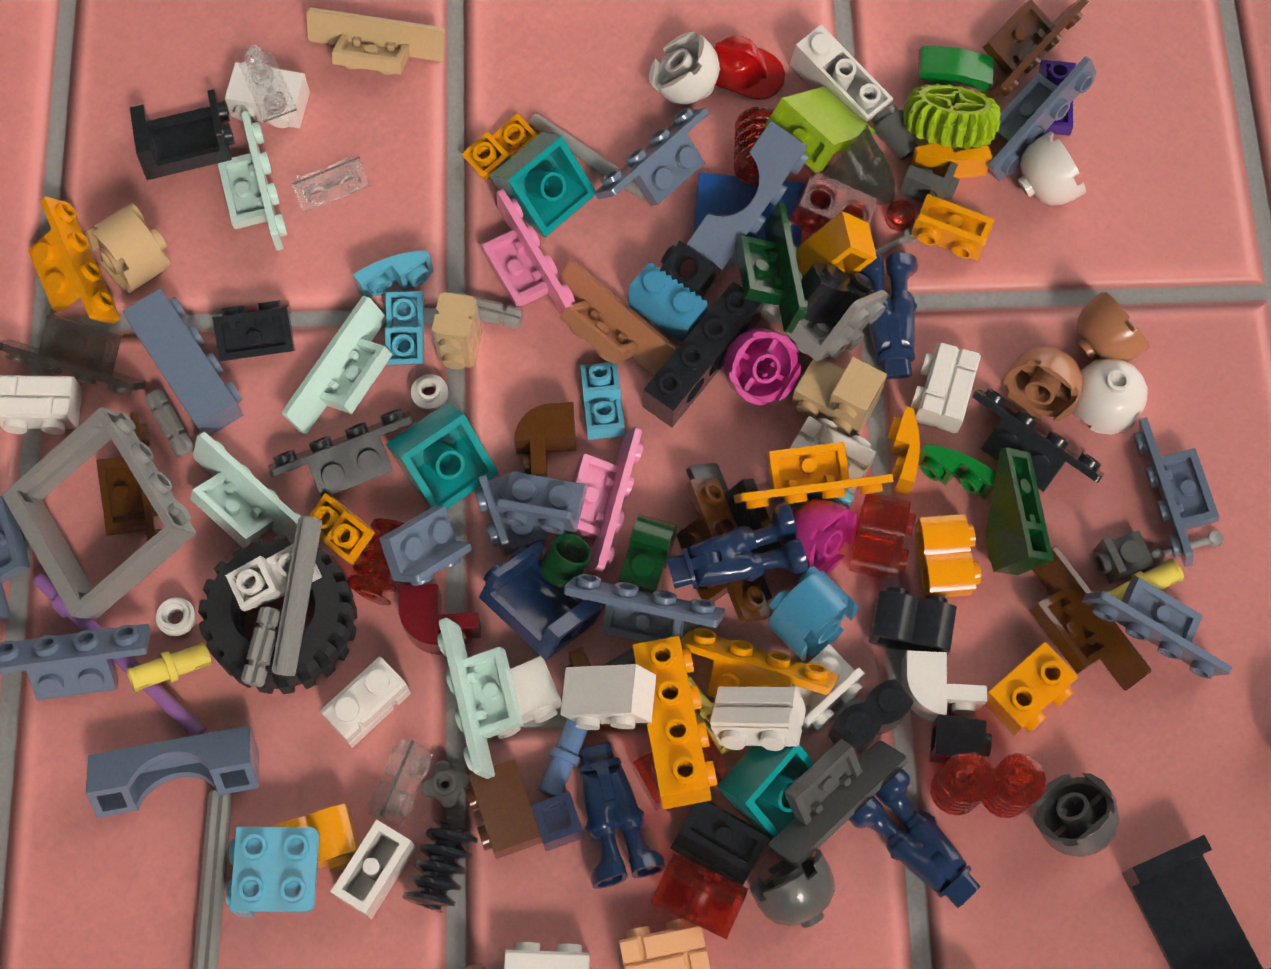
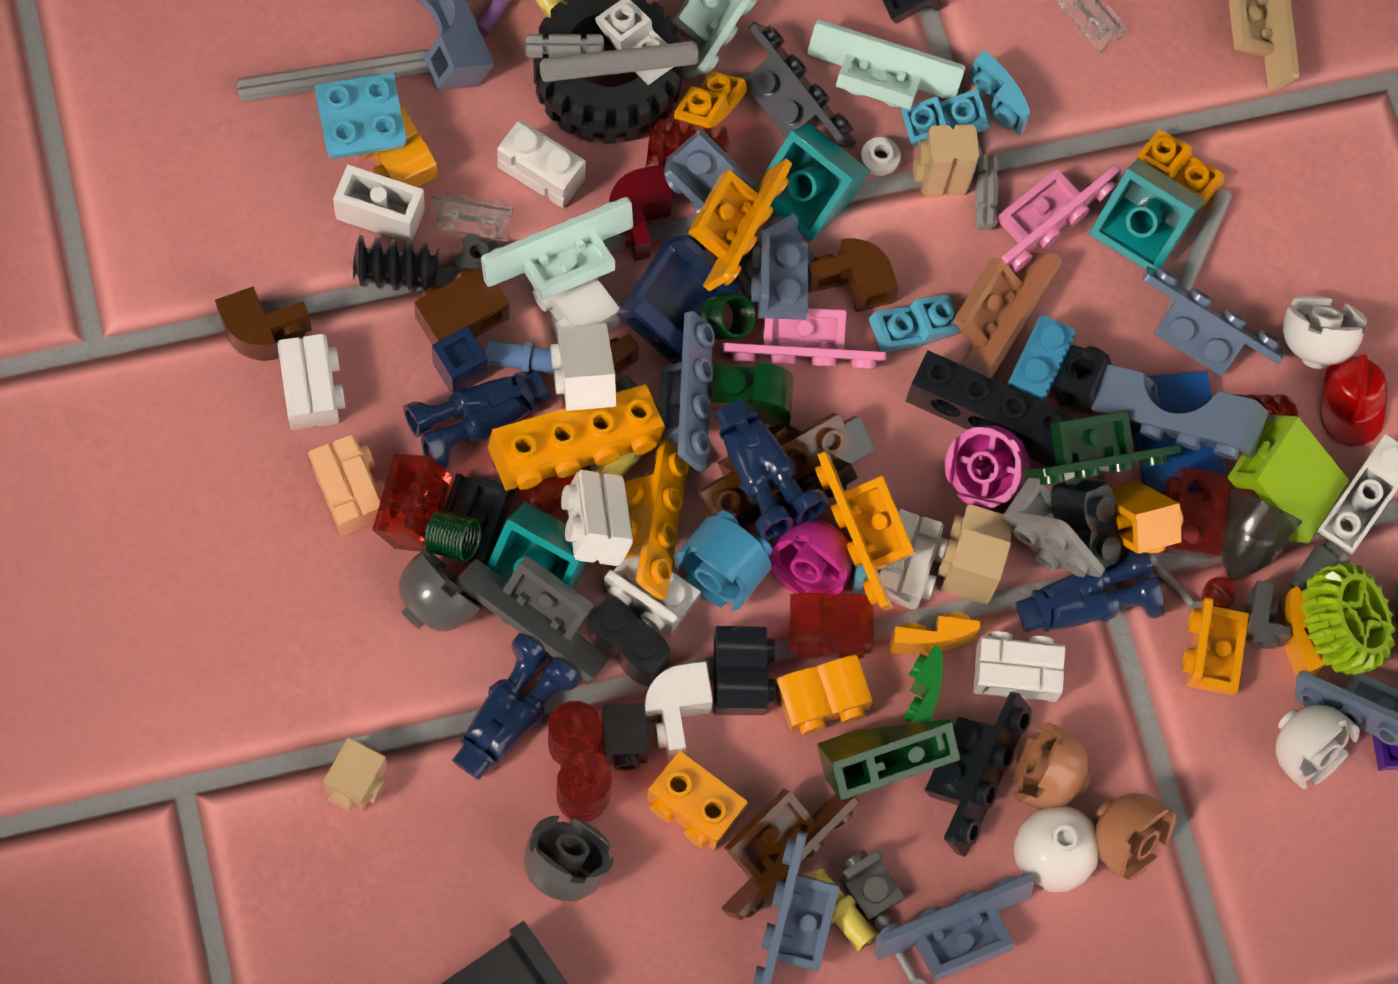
camera: 70 degrees right, 0 degrees up
none -> dark green piece [424,509,481,562]
none -> light orange bracket [688,159,792,291]

